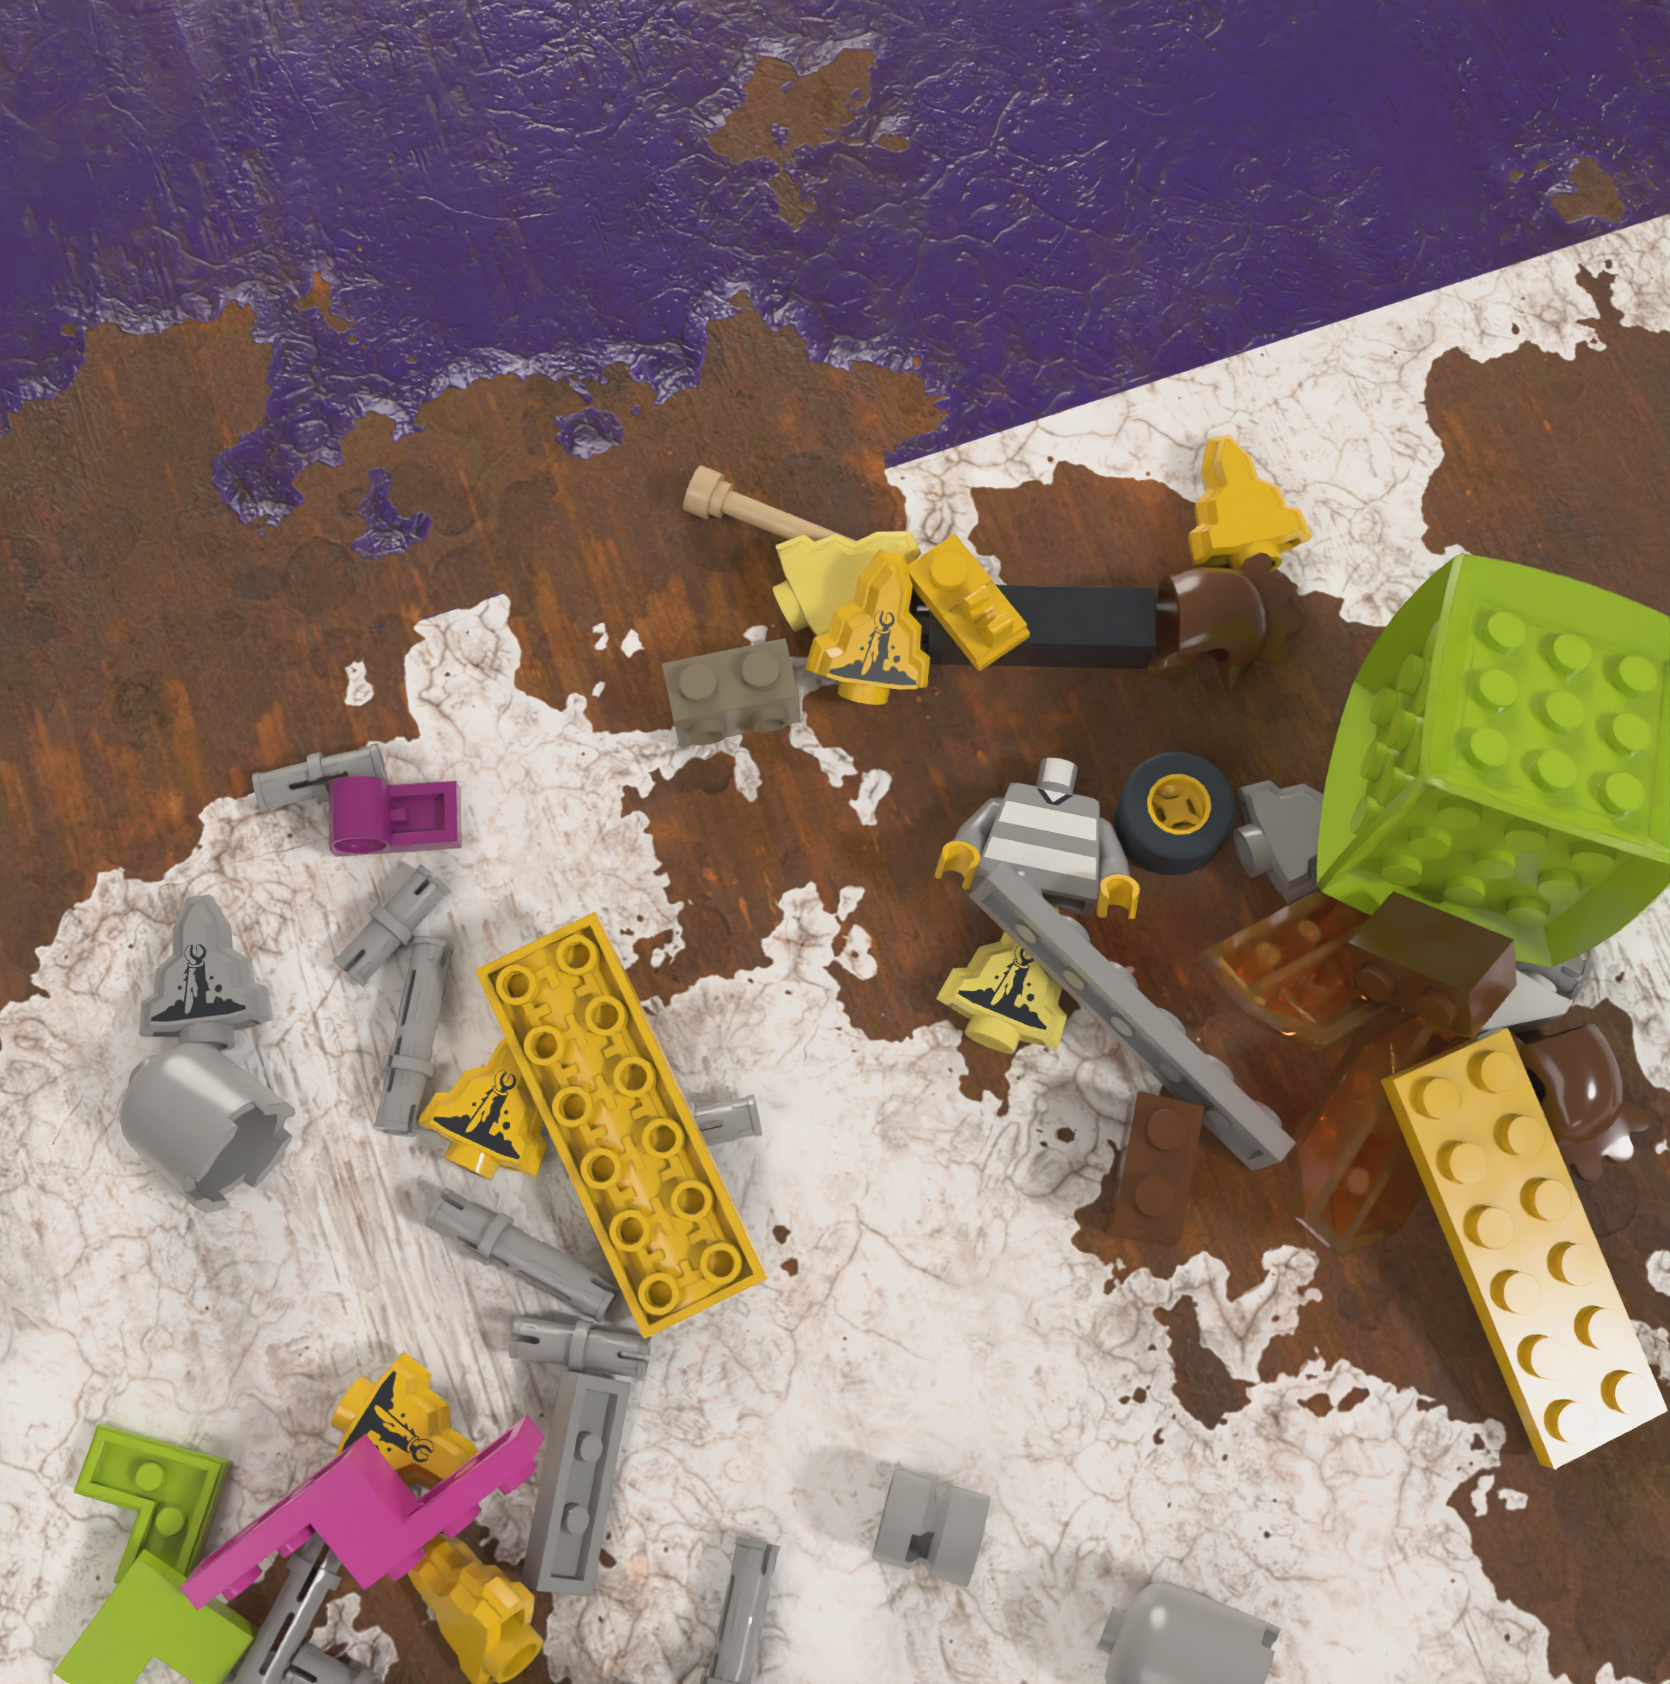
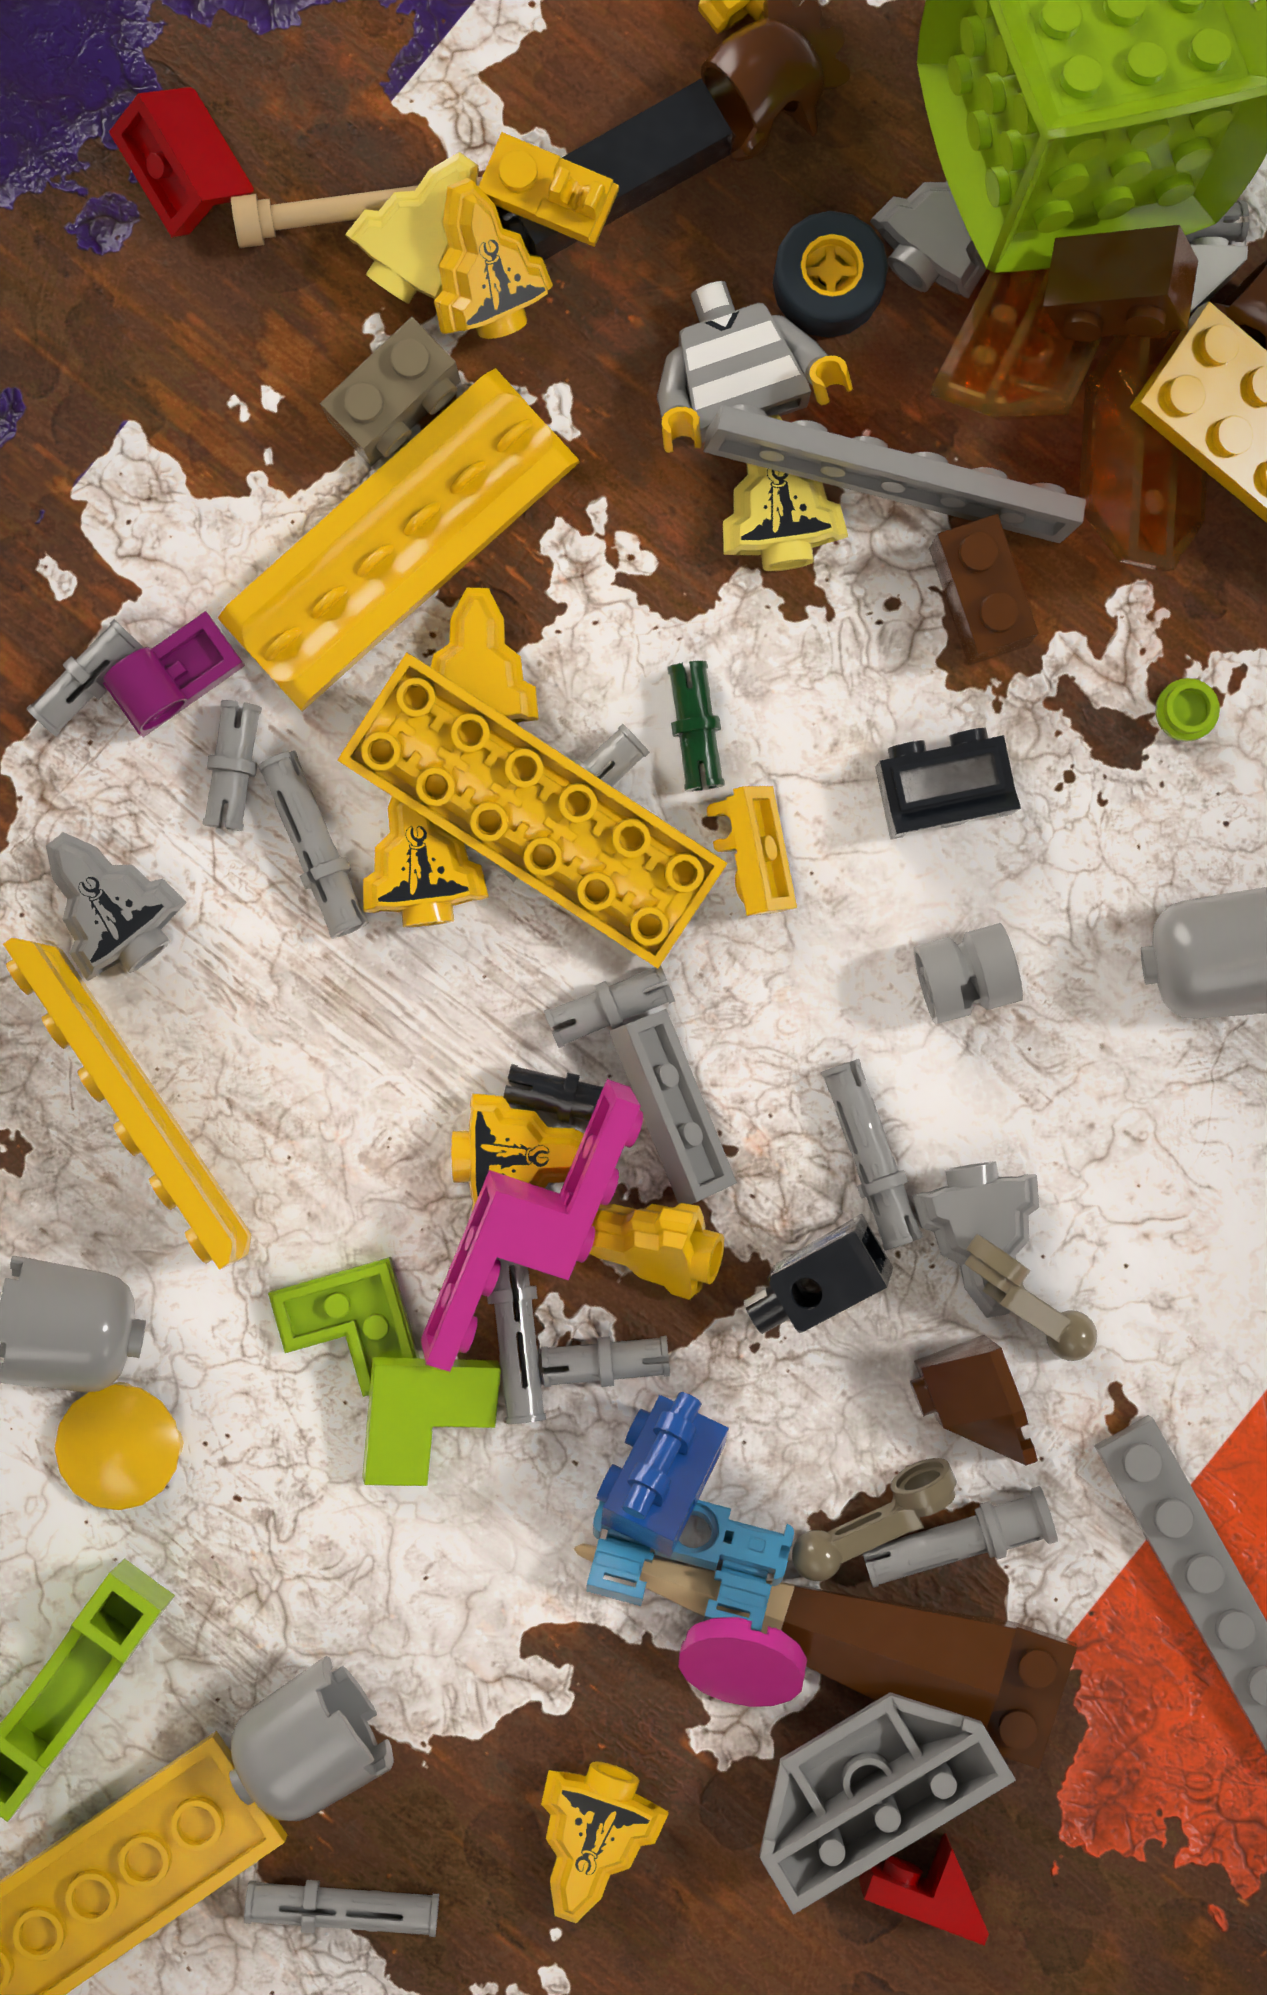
camera: 30 degrees left, 15 degrees up
light grey cylinder [119,1043,296,1213] -> none
light grey pin [425,1188,621,1323] -> none
none -> yellow plate [3,938,251,1270]
none -> red panel [109,87,254,238]
none -> yellow plate [218,368,580,712]
none -> yellow rock [431,588,539,723]
none -> black pin [503,1064,603,1123]
none -> dark green pin [667,660,725,792]
none -> yellow plate [706,786,797,916]
none -> black window [875,728,1021,840]
none -> lime plate [1155,678,1220,742]

